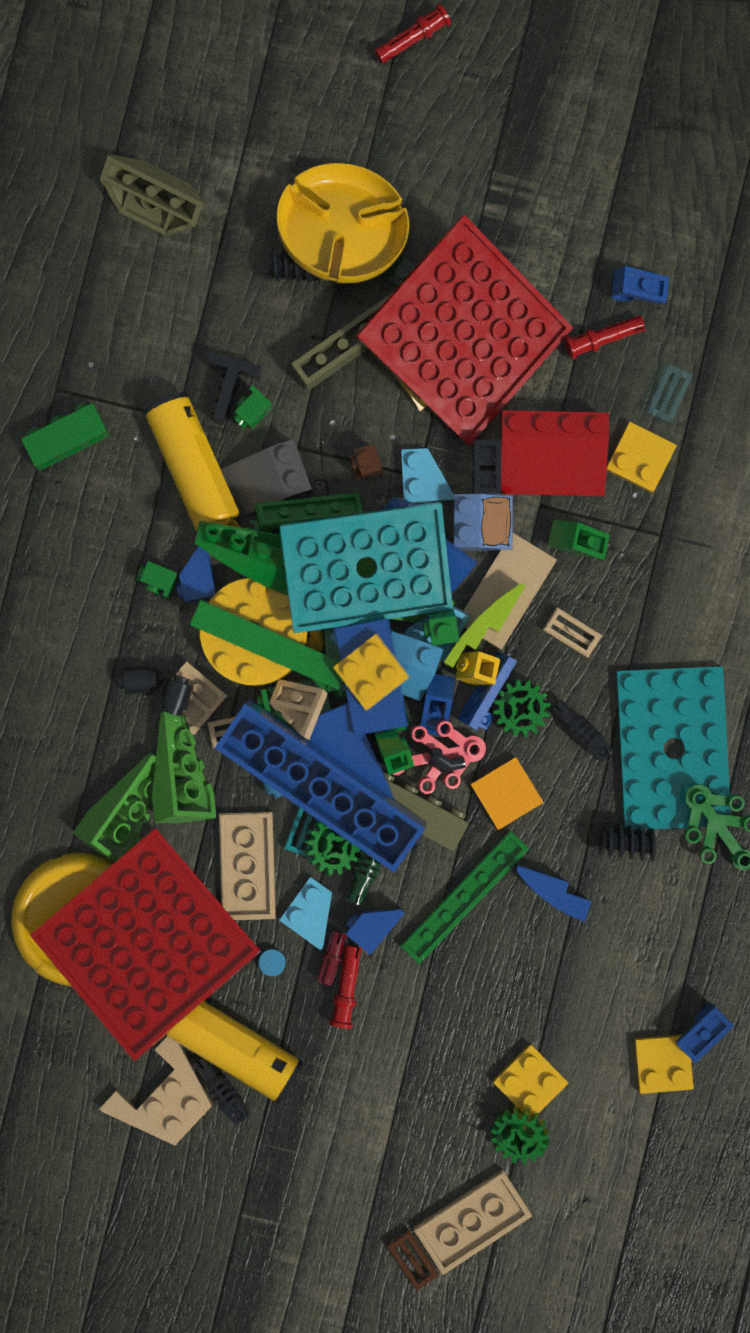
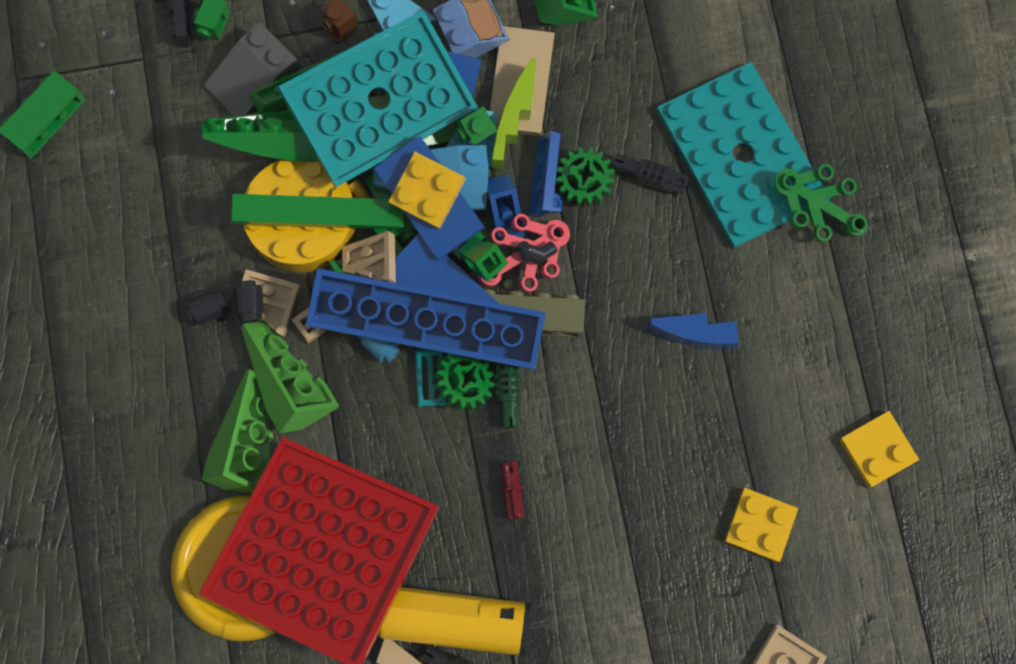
camera: 25 degrees left, 10 degrees down
green brick [136,561,179,599] -> none
yellow piece [143,392,240,531] -> none
blue slope [176,546,217,604] -> none
tan tile [219,812,276,920] -> none
dark azure tile [259,948,286,976] -> none
medium azure wing [279,877,332,950] -> none
red pin [329,945,362,1029] -> none
blue slope [345,907,405,955] -> none
green tile [400,830,529,965] -> none
yellow brick [455,651,500,686] -> none
light orange tile [470,757,544,830] -> none
green gear [491,1107,550,1164] -> none
tan tile [543,607,602,658] -> none
black piece [598,822,657,862] -> none
blue plate [675,1003,734,1063] -> none

